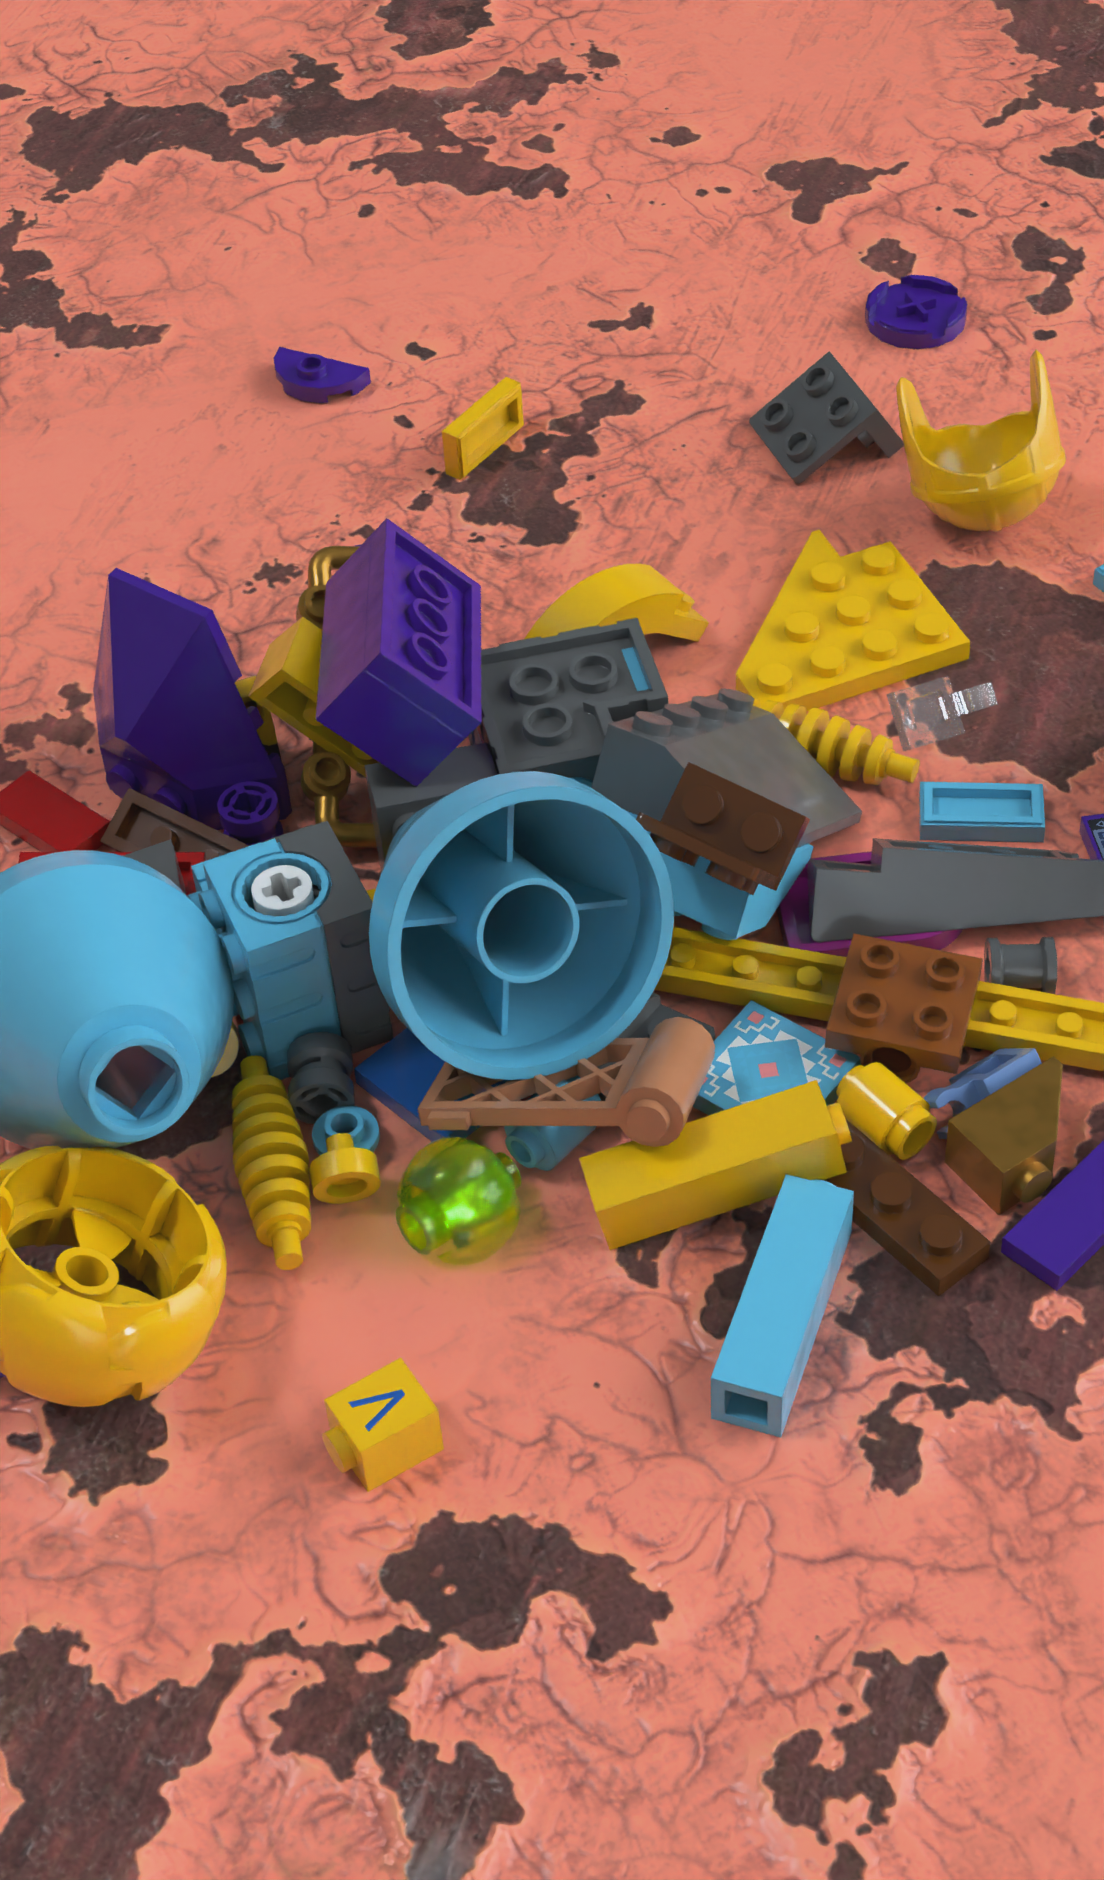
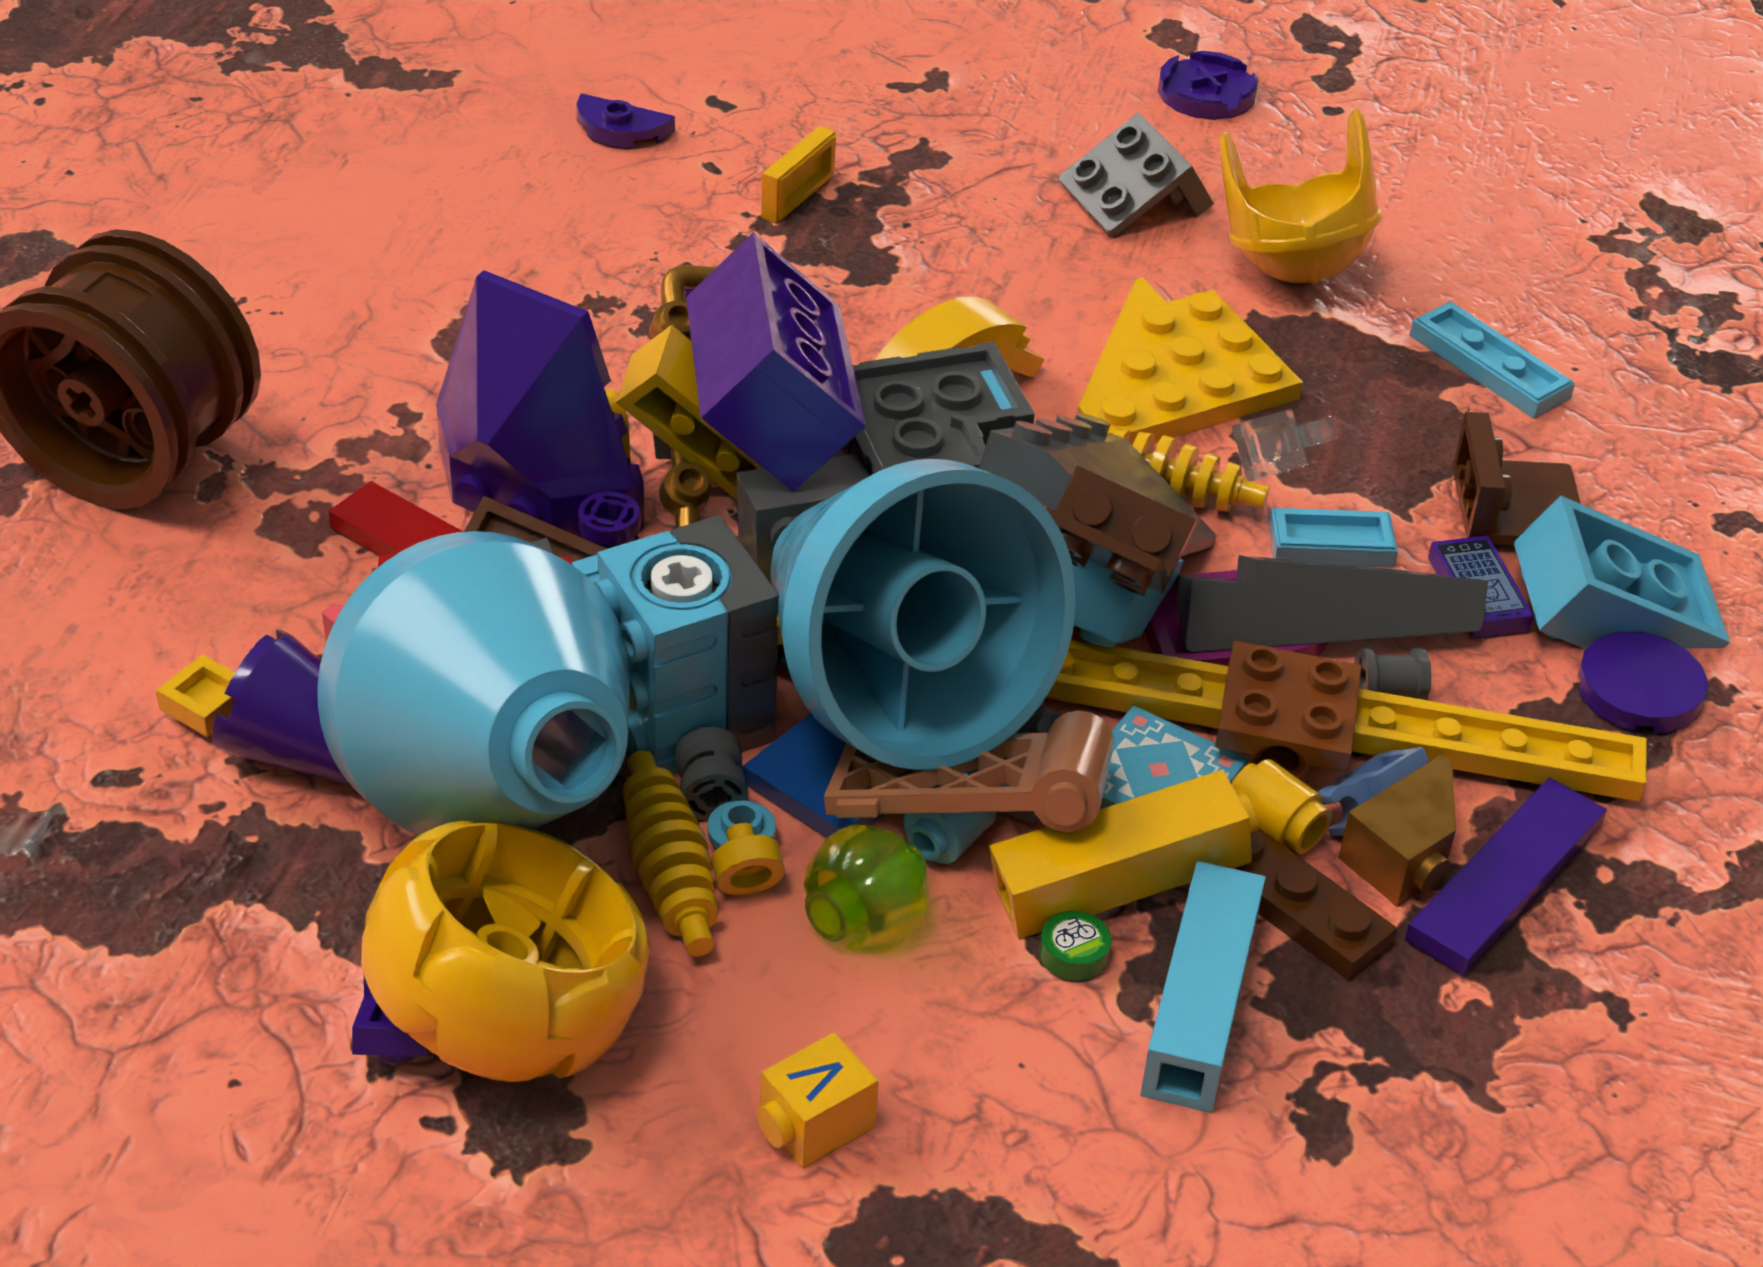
camera: 10 degrees left, 5 degrees down
none -> green tile [1039,911,1112,981]

